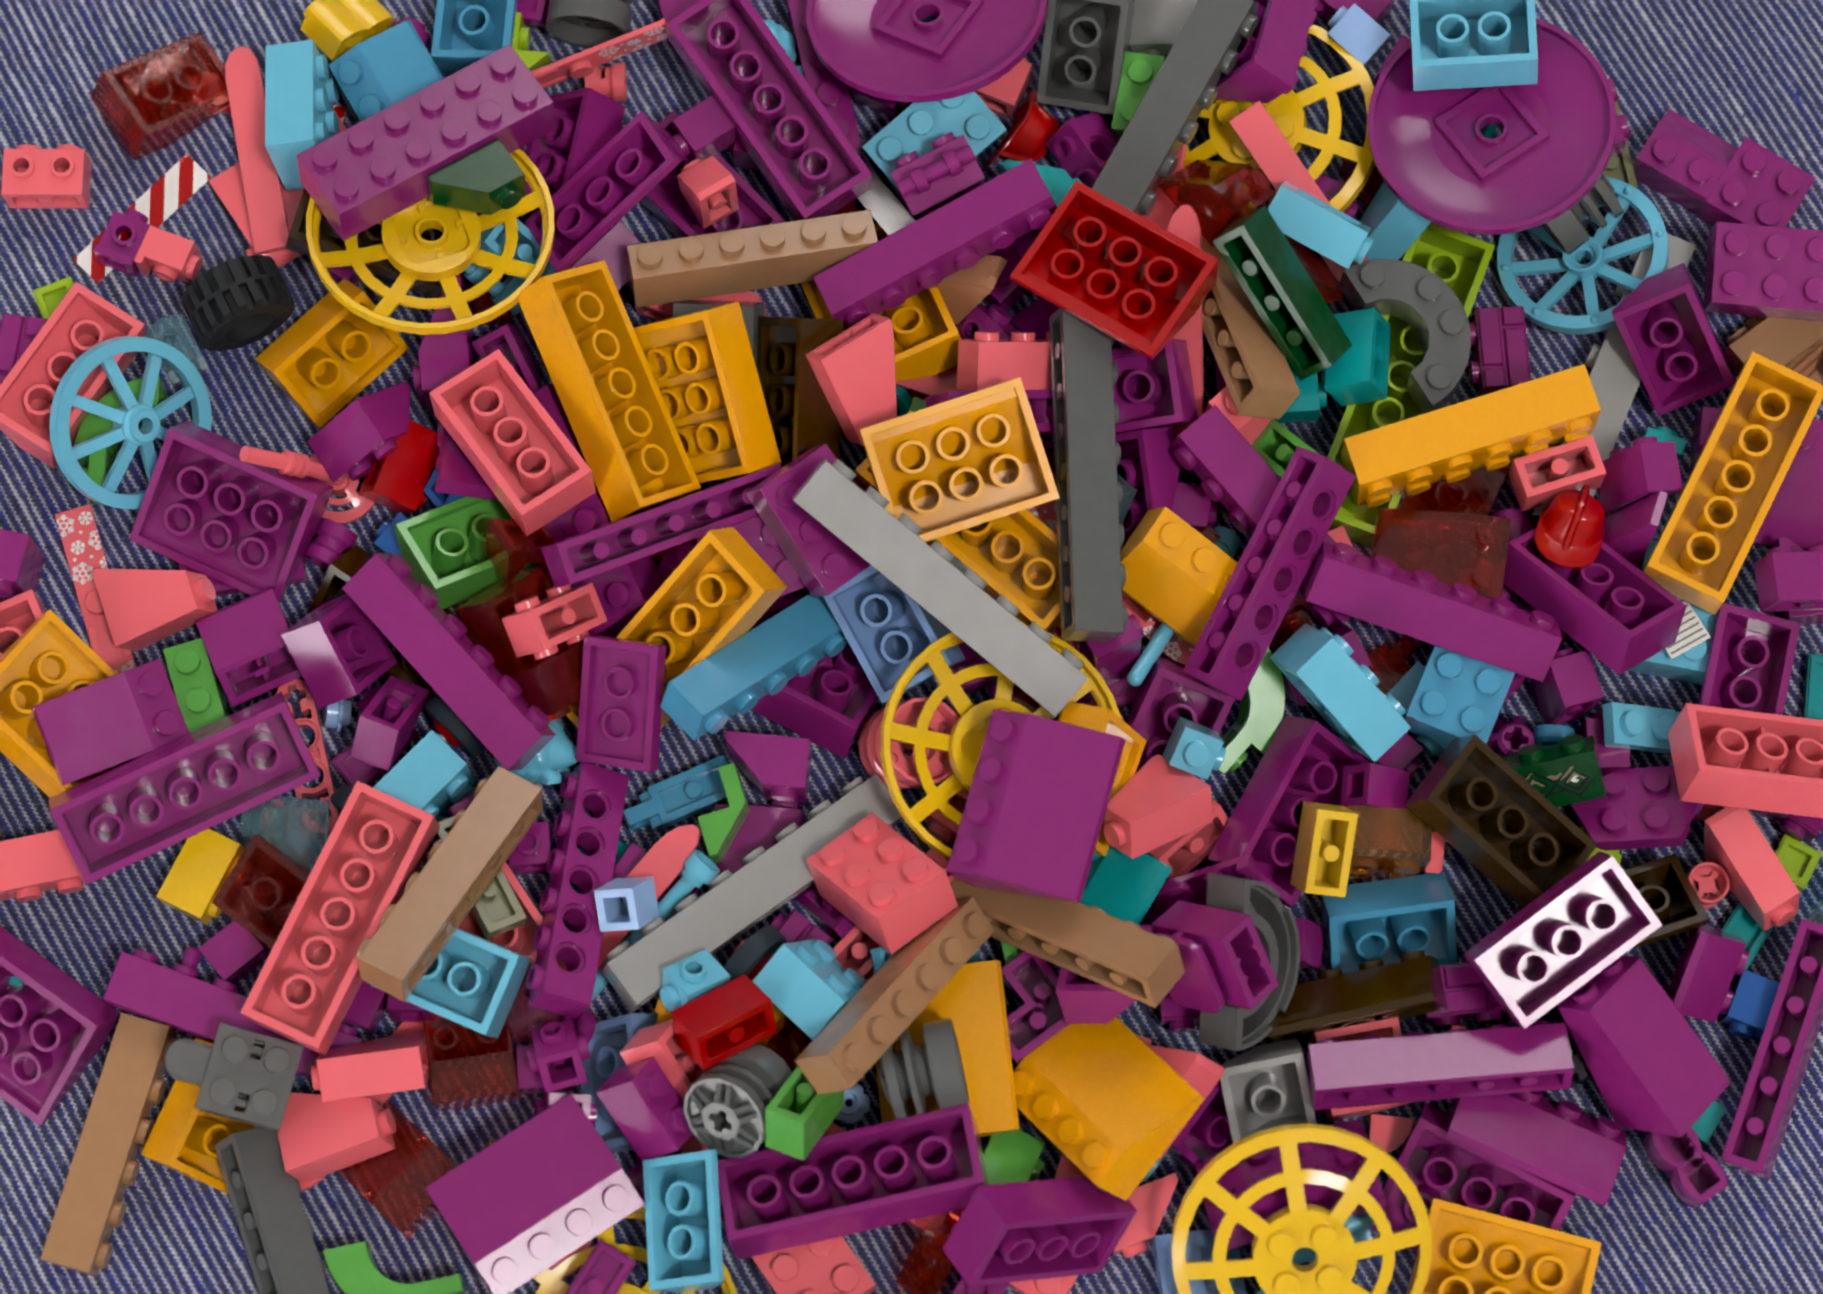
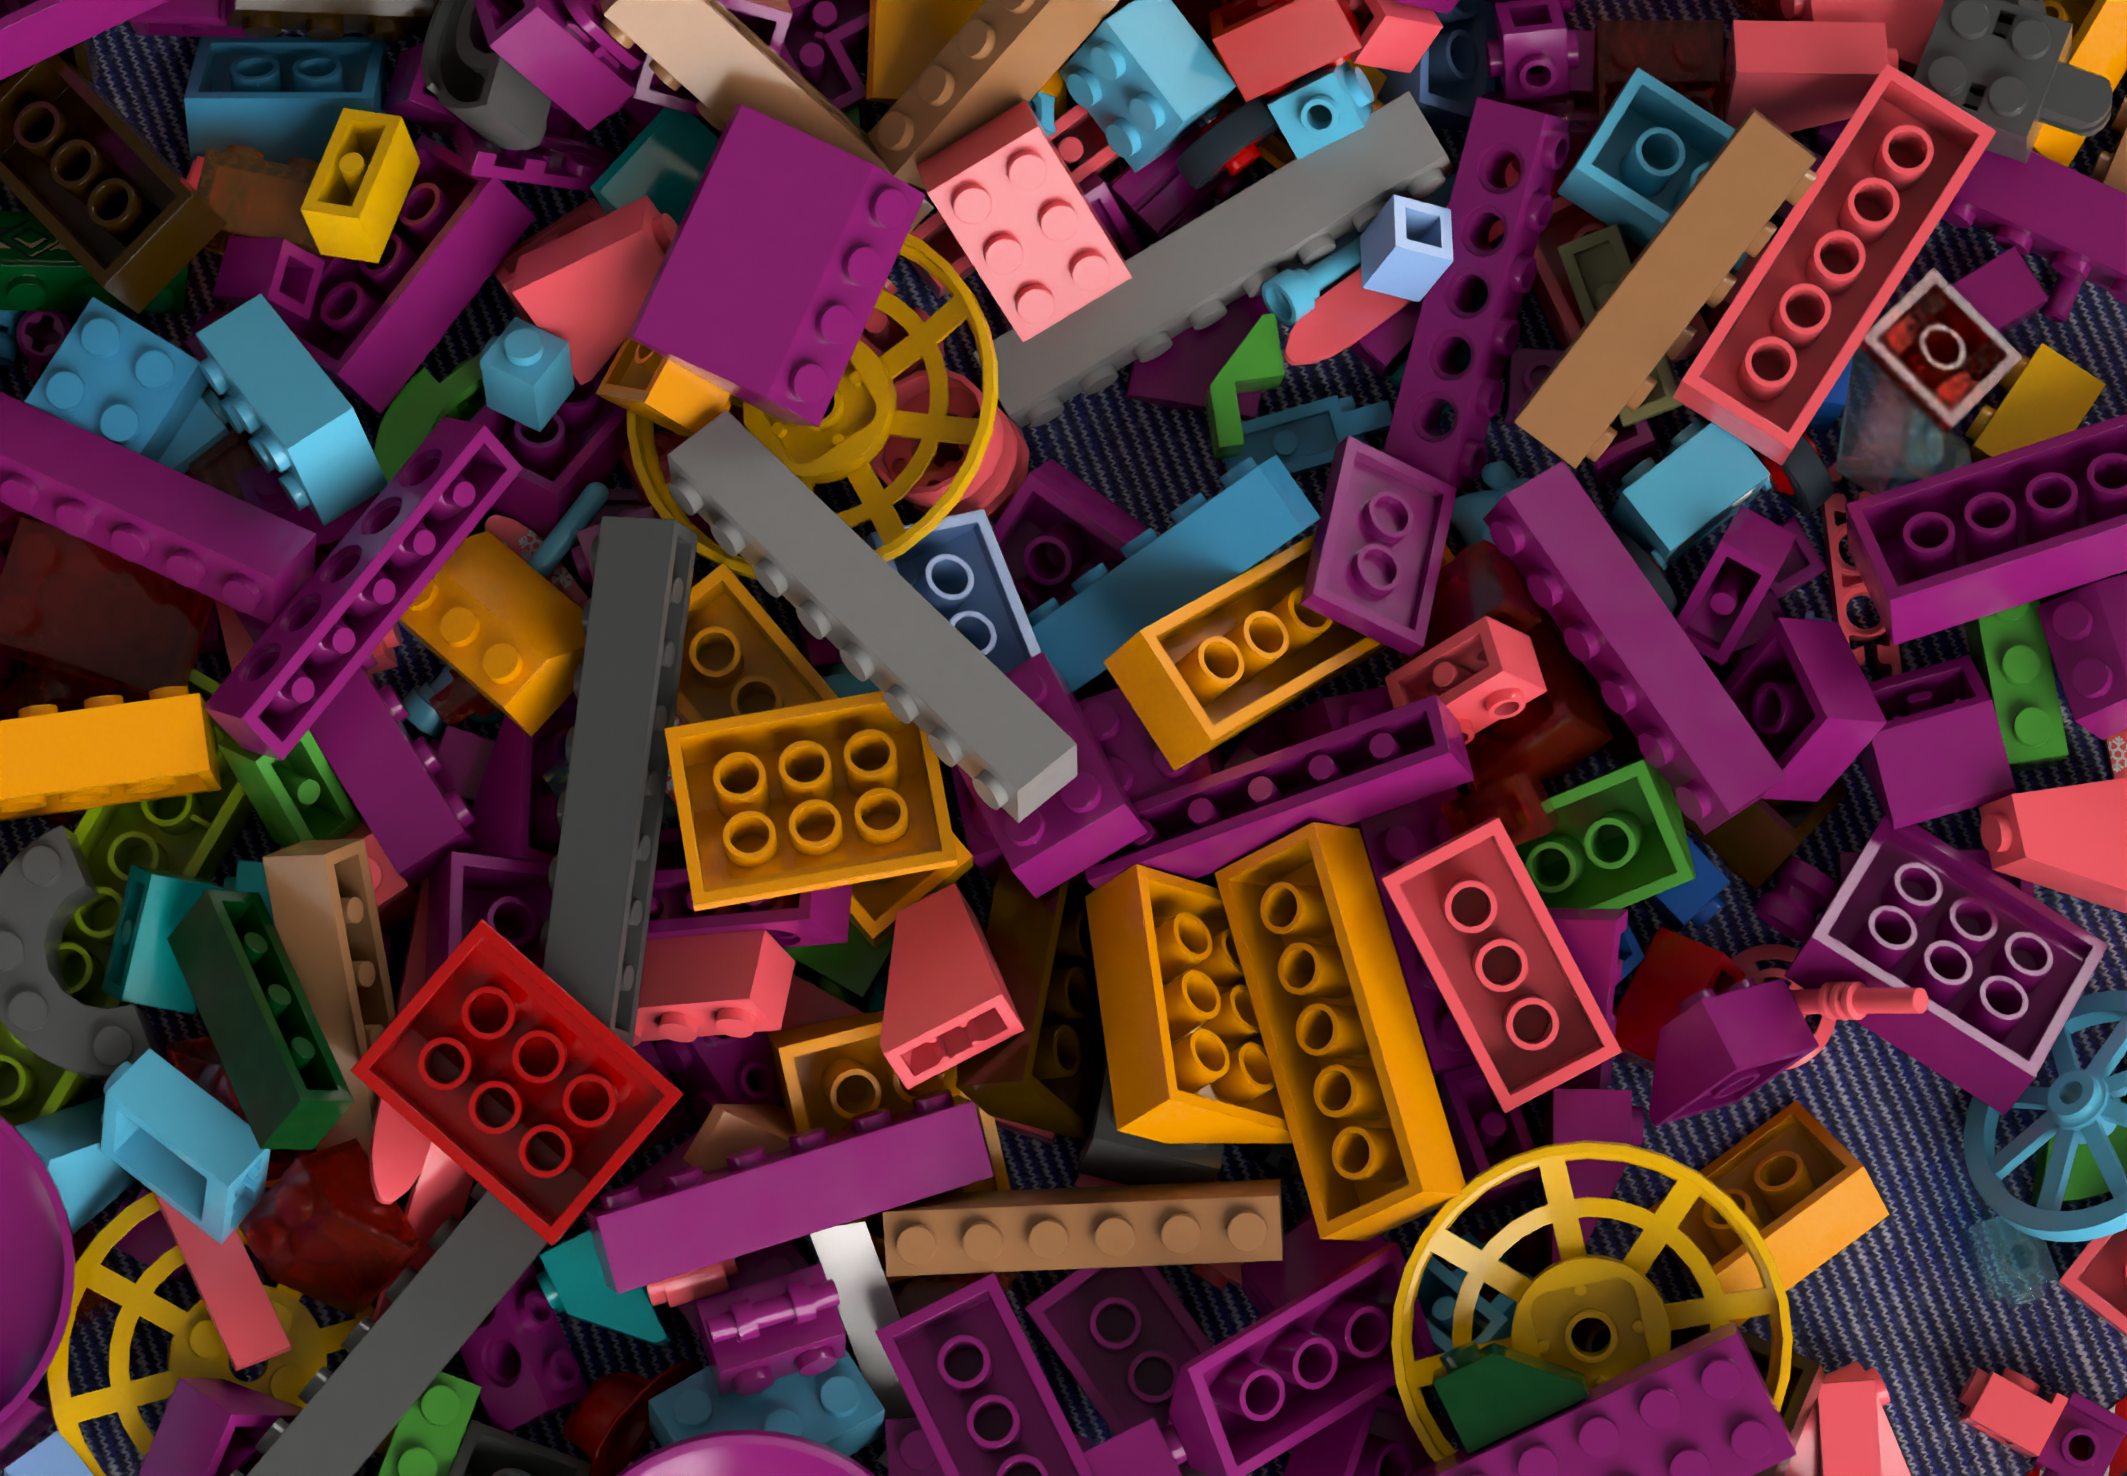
camera: 170 degrees left, 5 degrees up
black tyre [181,255,295,351] -> none
coral slope [677,155,739,229] -> none
magenta slope [725,731,812,809] -> none

